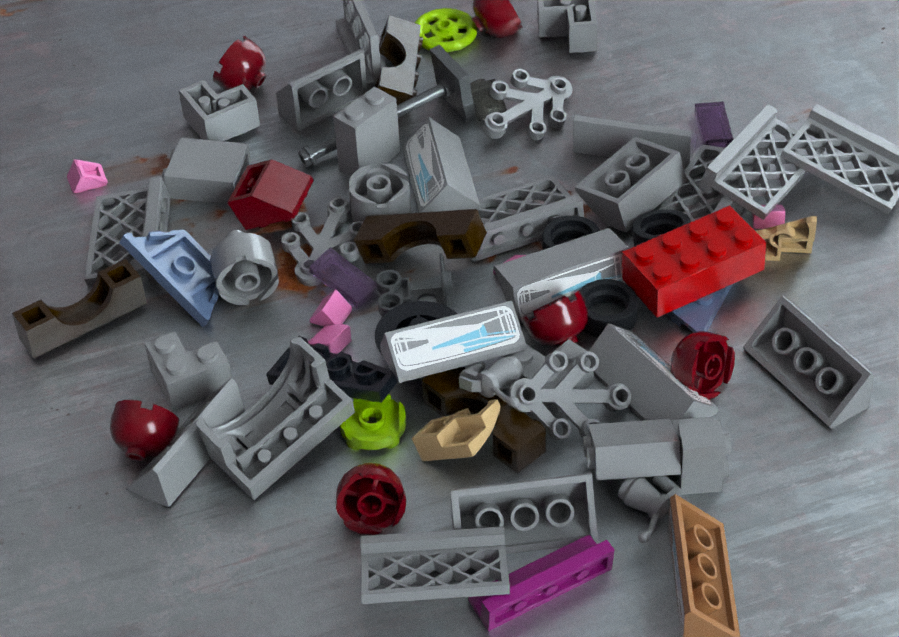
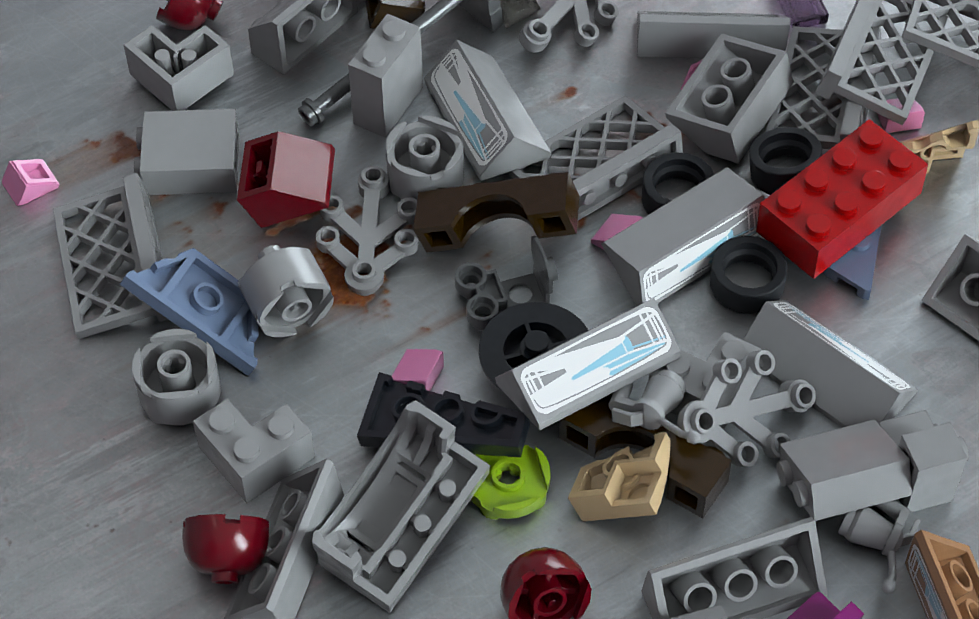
camera: 15 degrees left, 10 degrees up
dark brown arch [12,259,147,358] -> none
clear purple tile [309,247,377,309] -> none
bright pink slope [309,289,352,327] -> none
dark red cylinder [521,290,588,346] -> none
dark red cylinder [671,331,735,400] -> none
none -> light grey brick [132,329,221,425]

